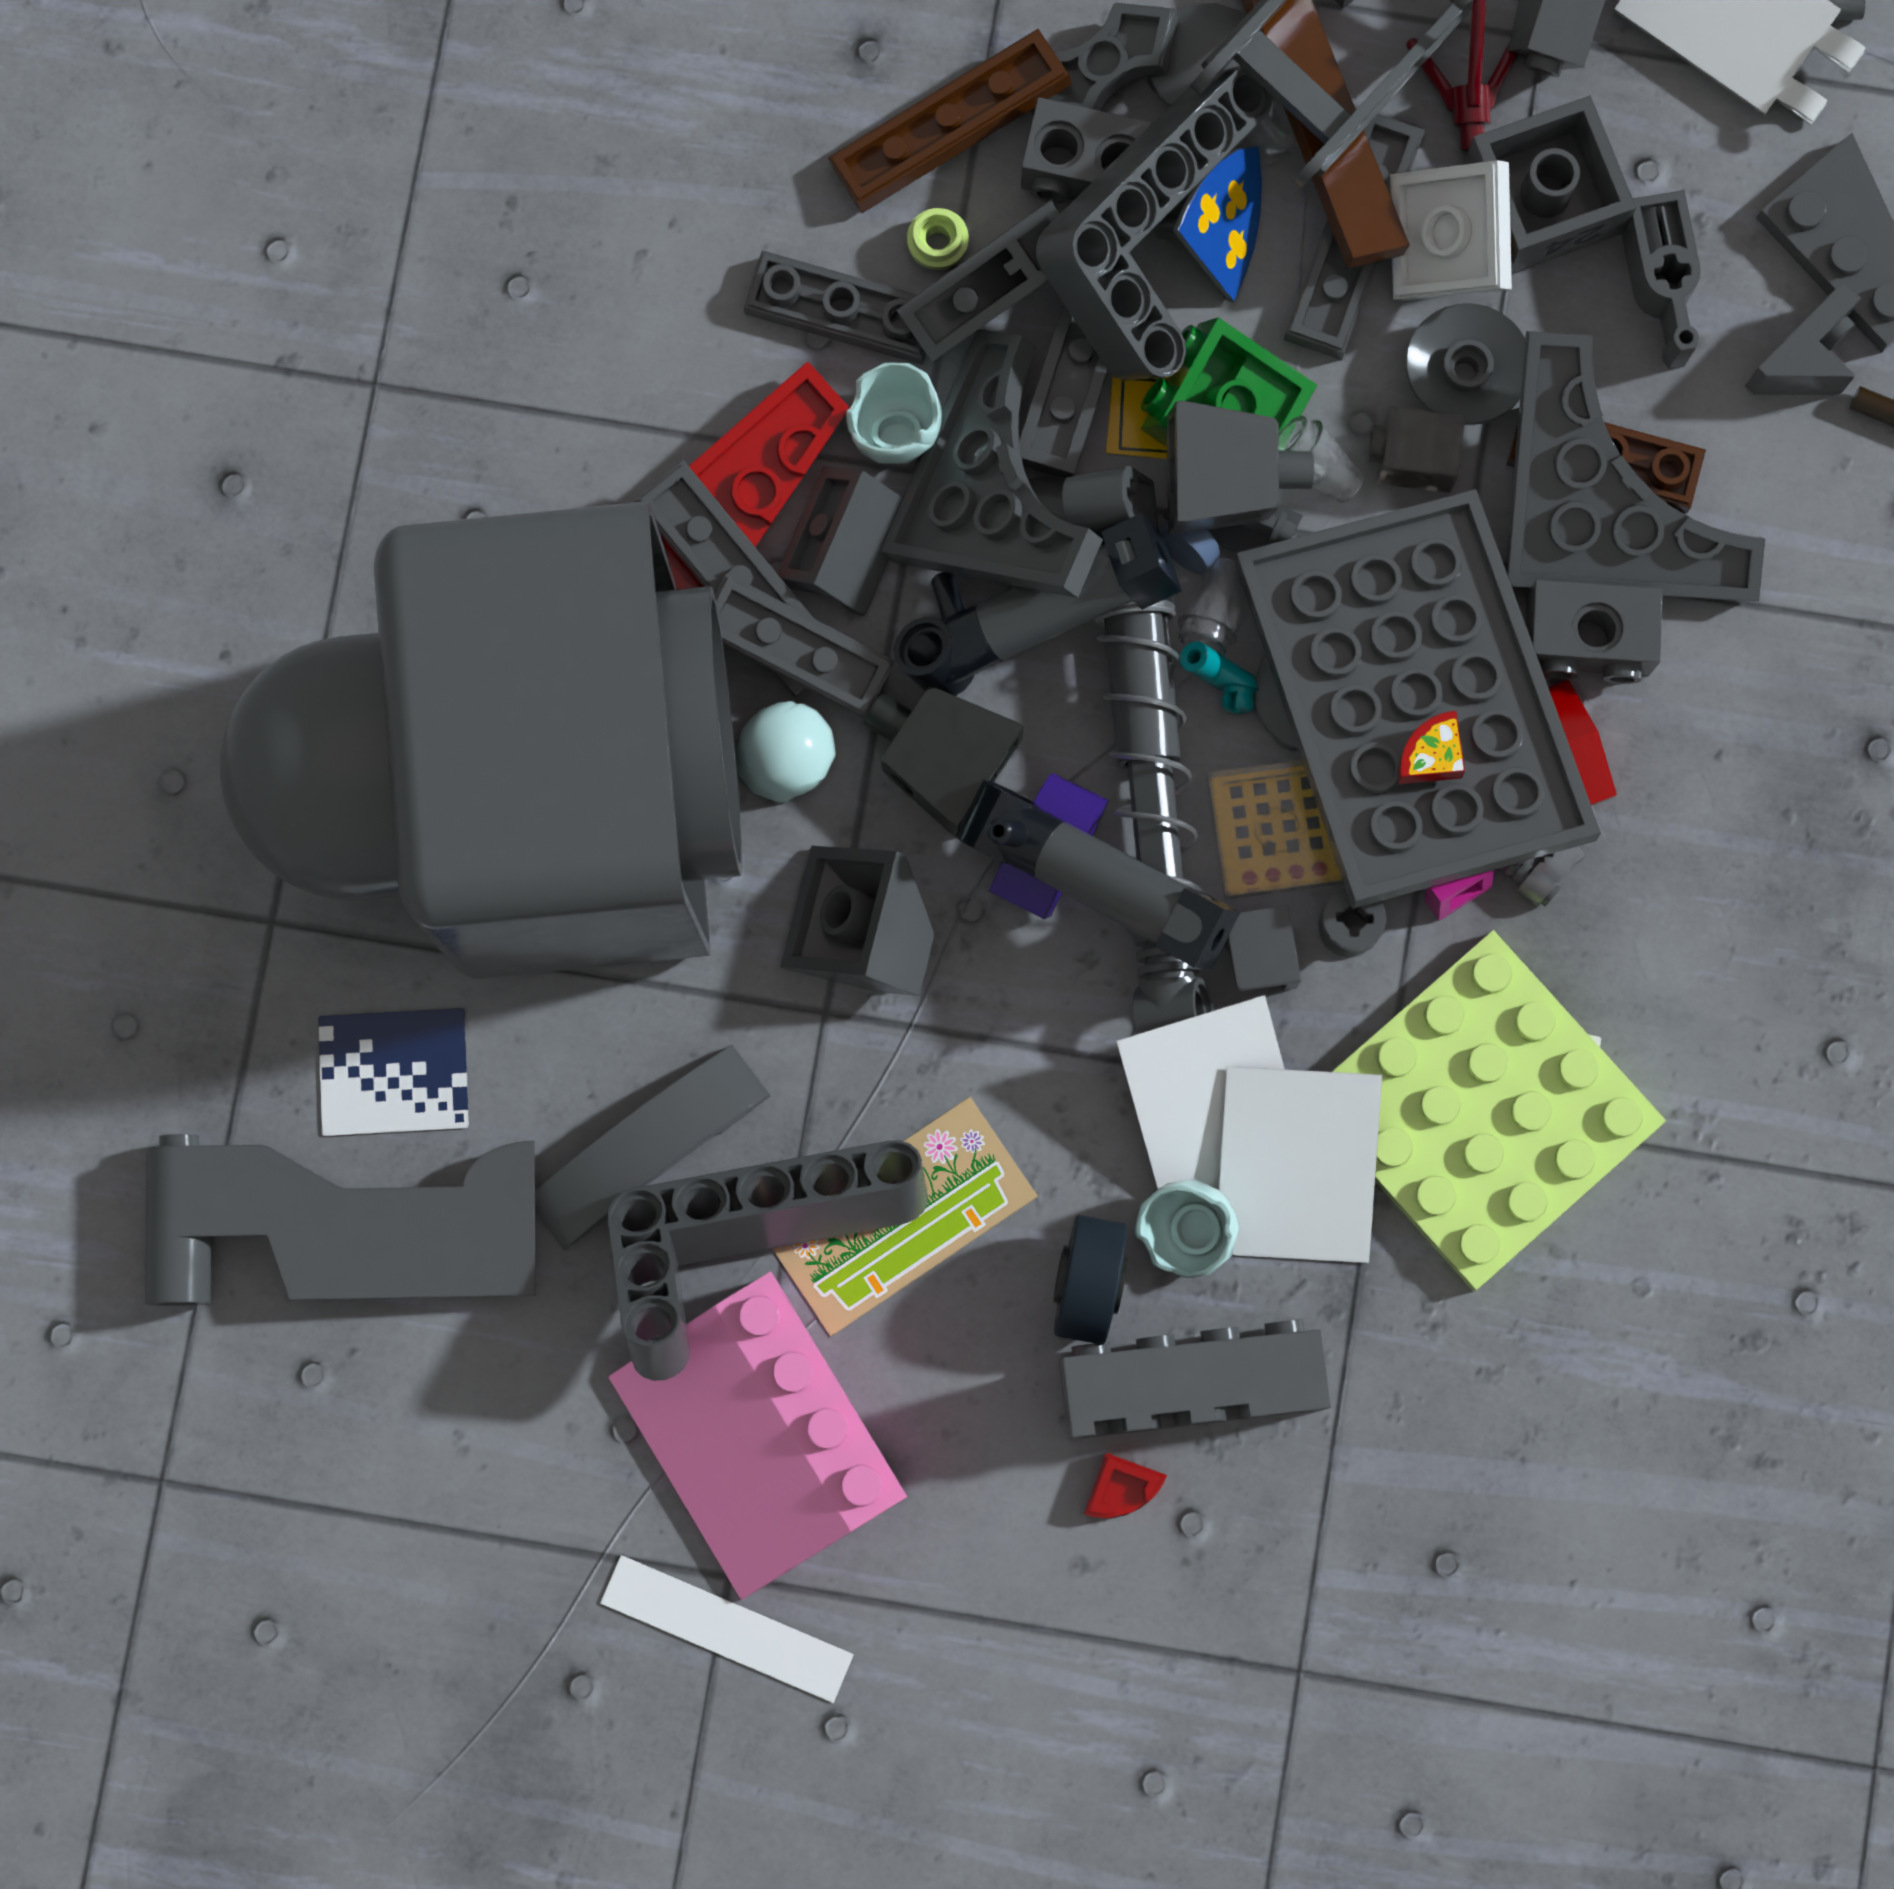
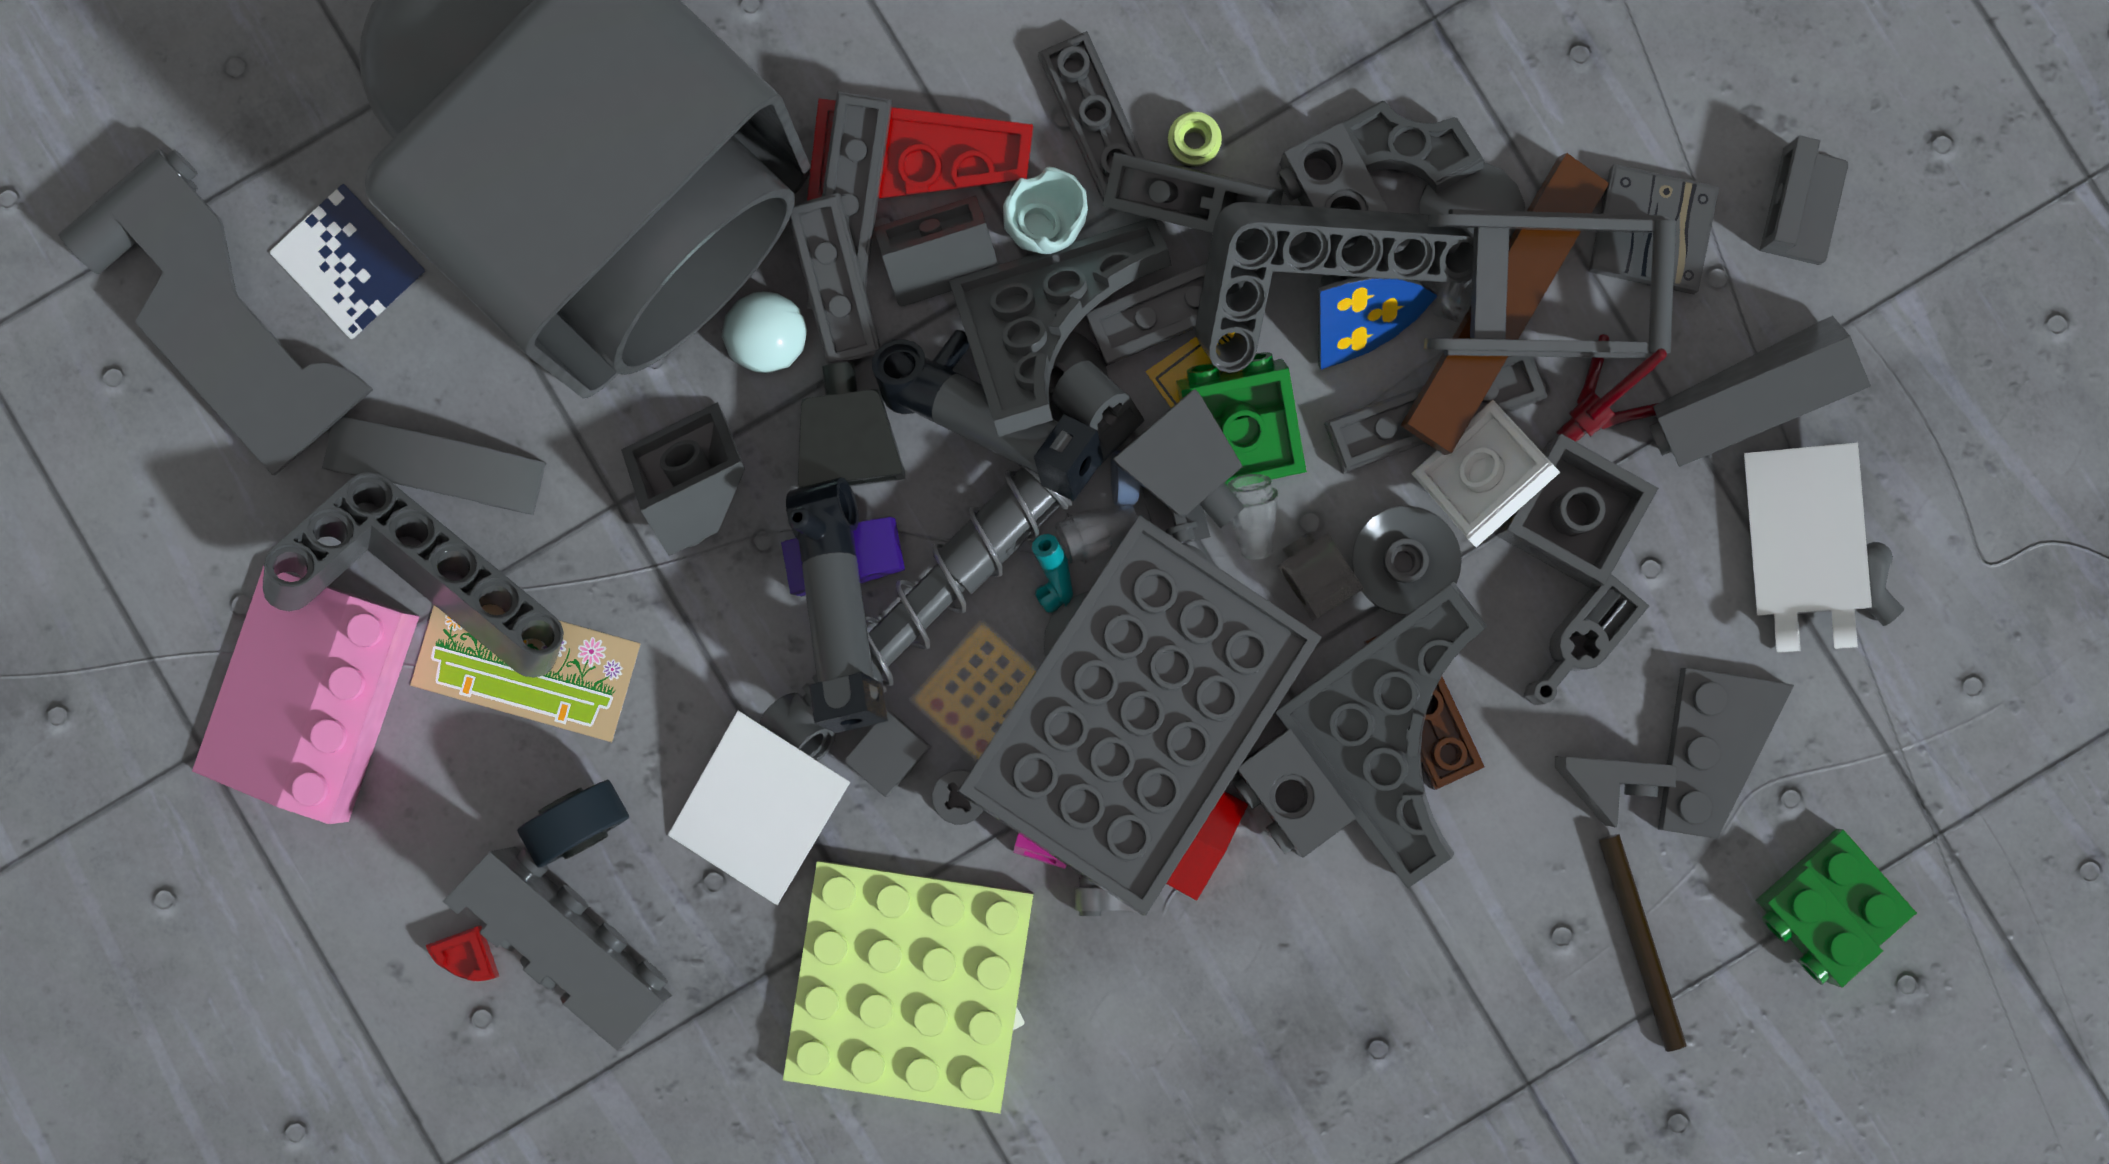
camera: 55 degrees right, 5 degrees up
white sticker [600,1555,854,1703] -> none
reddish brown tile [828,29,1072,214] -> none
light aqua hair [1134,1179,1239,1278] -> none
white sticker [1219,1066,1382,1263] -> none
tile [1397,711,1465,784] -> none

